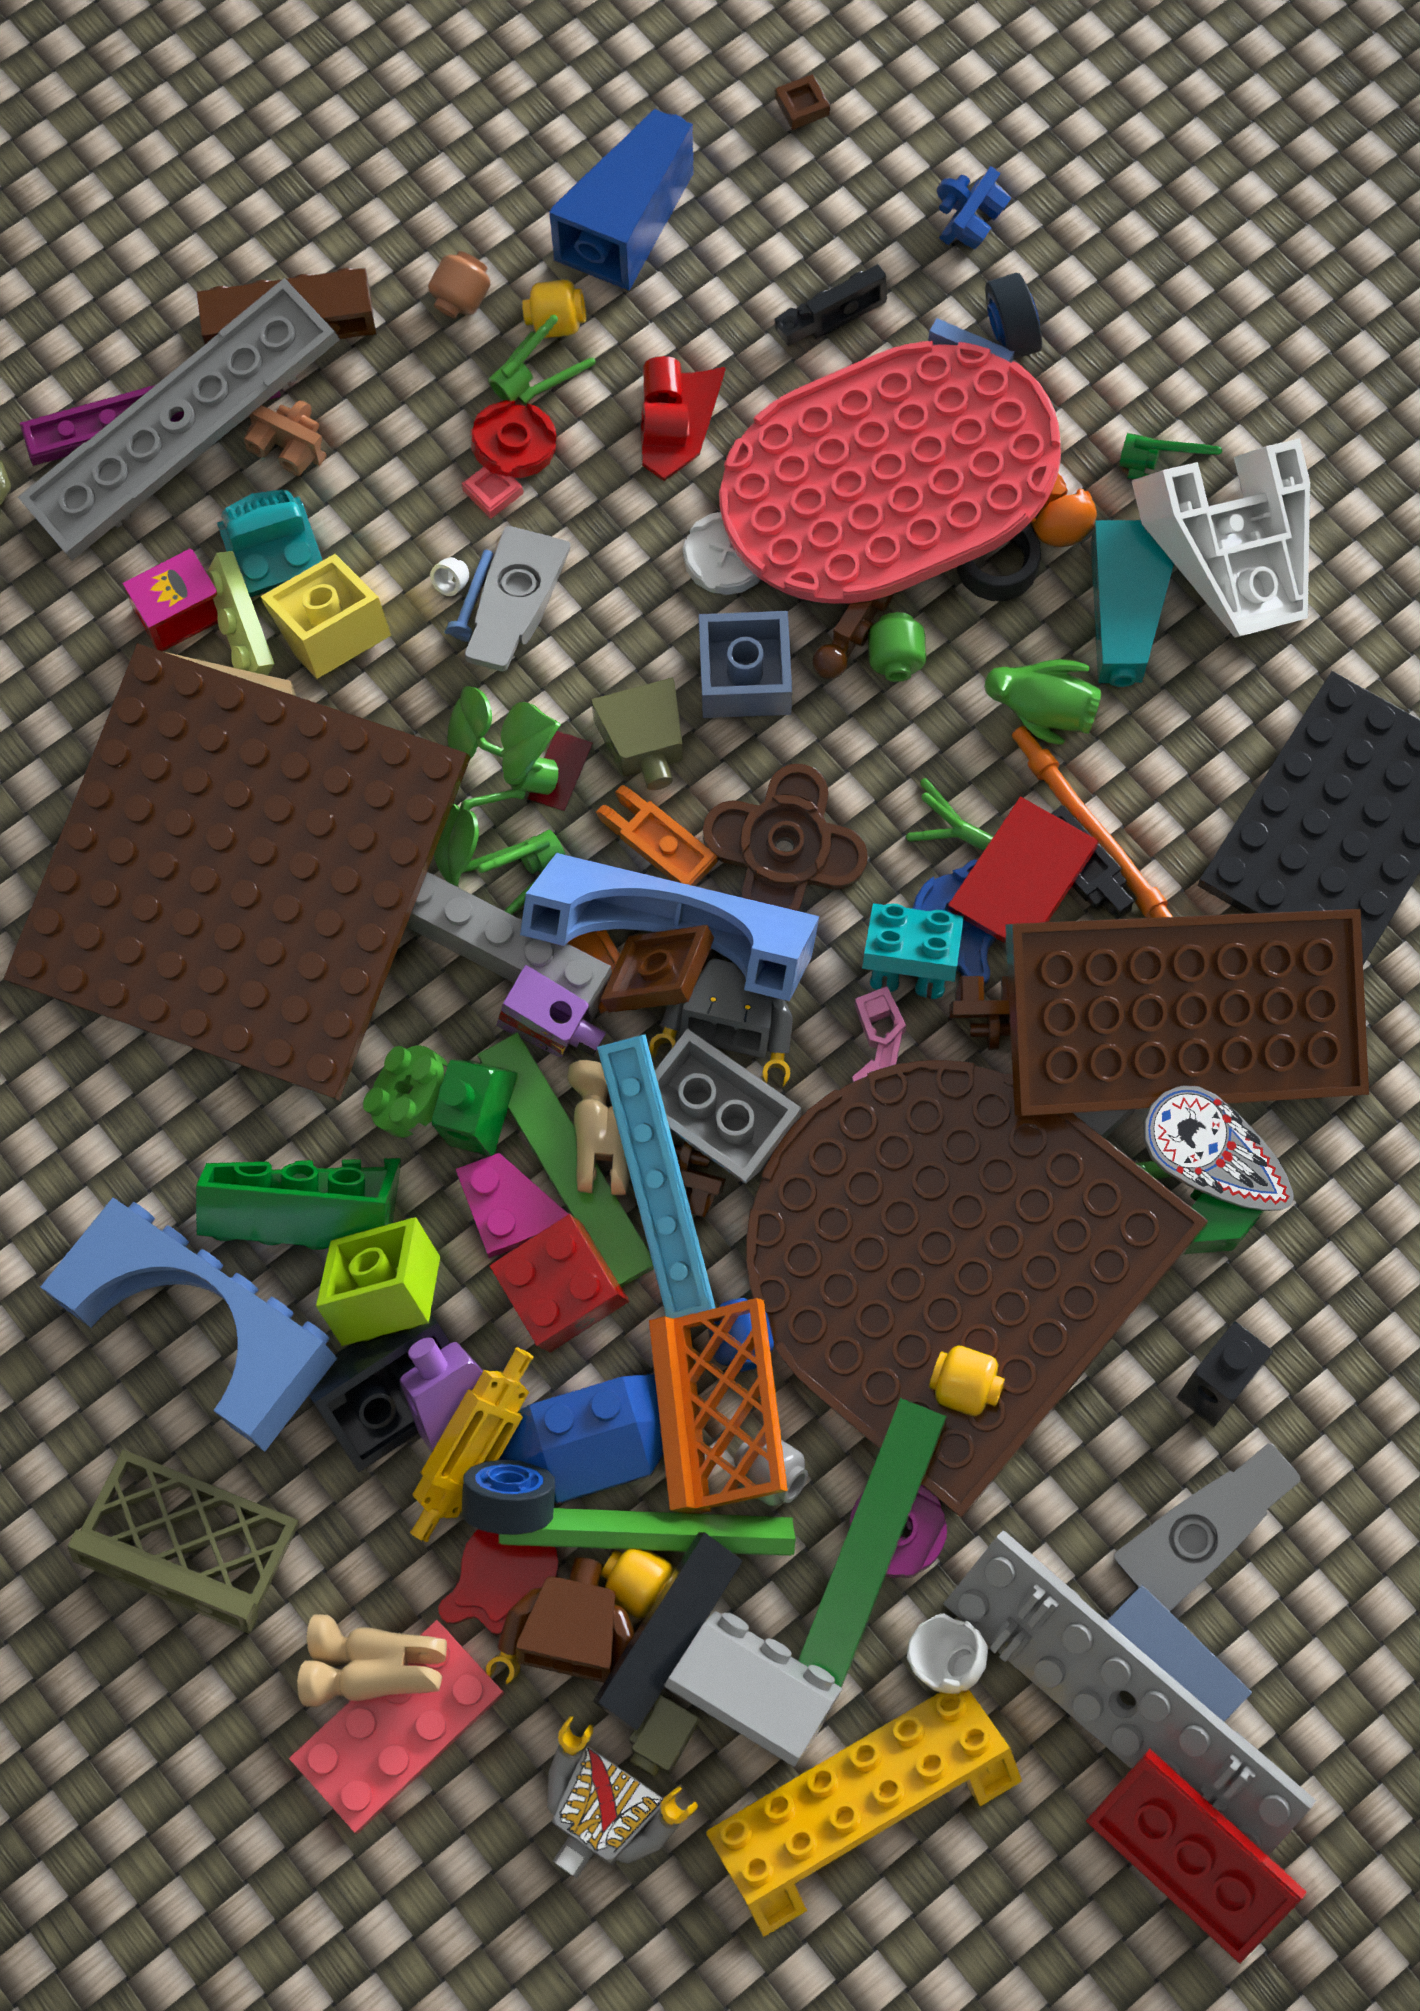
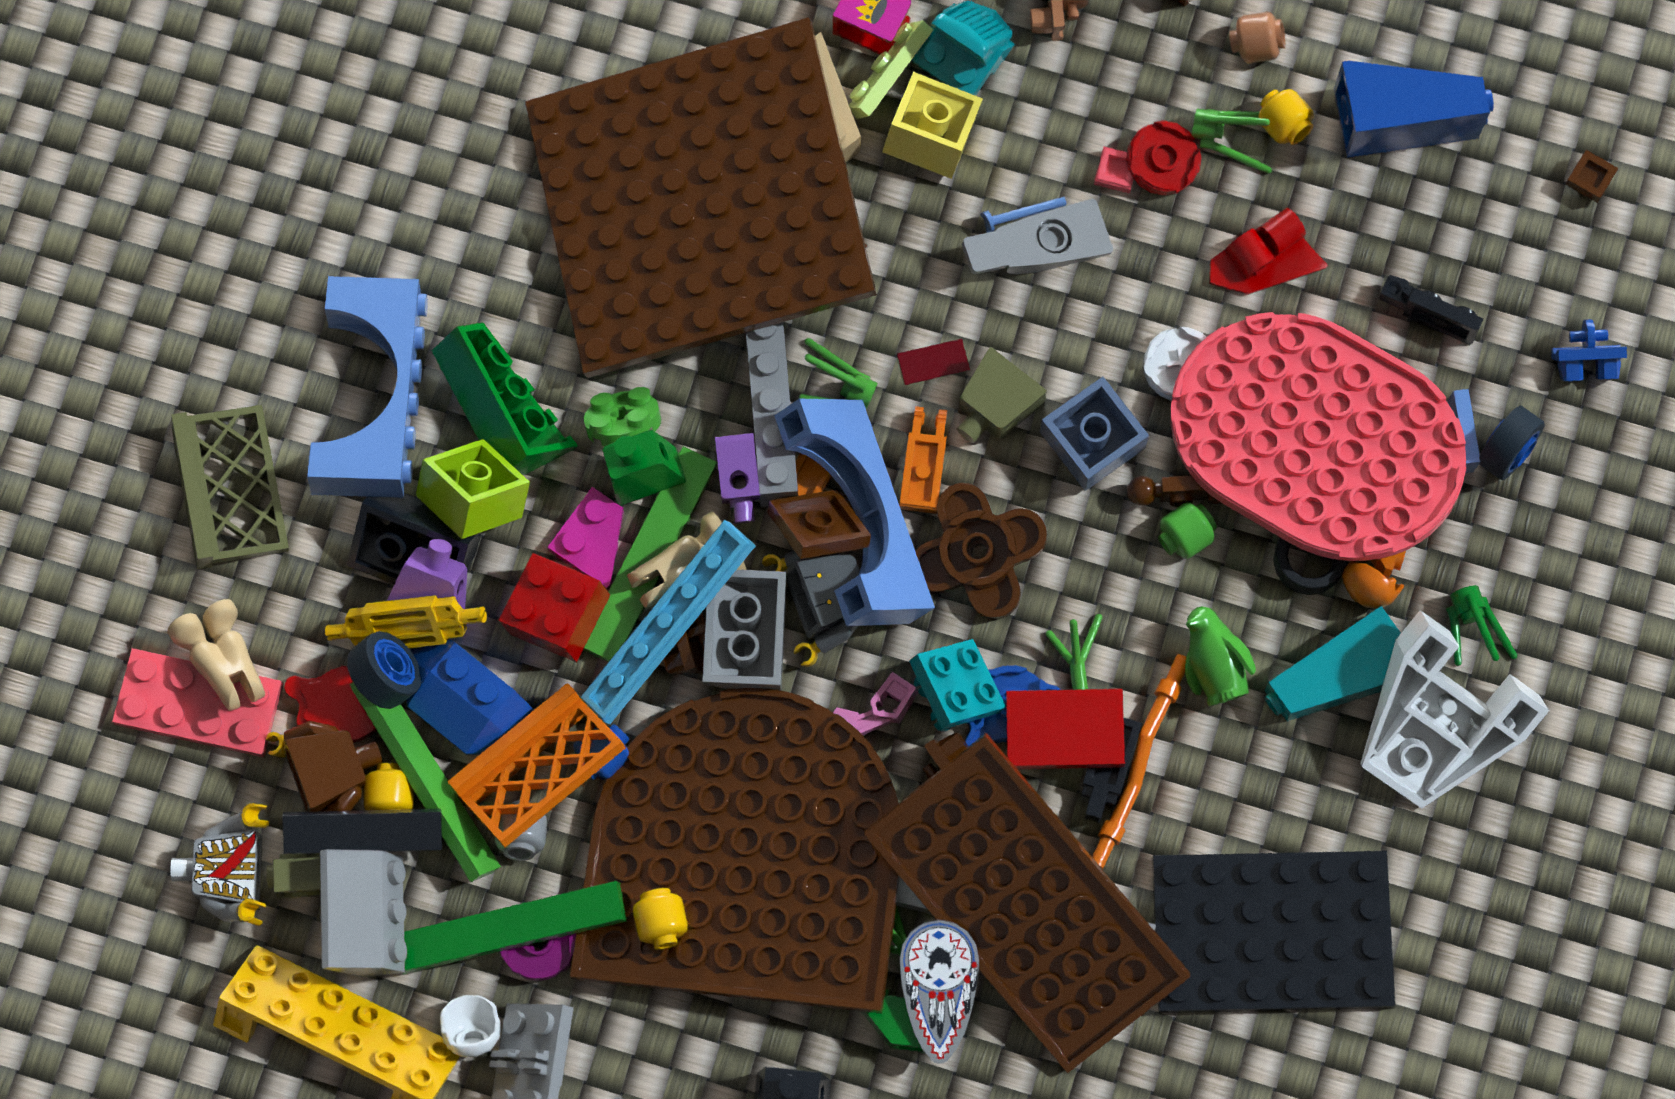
camera: 55 degrees right, 5 degrees up
white hinge [430,557,469,596] -> none
bright green plant [434,686,561,887] -> none

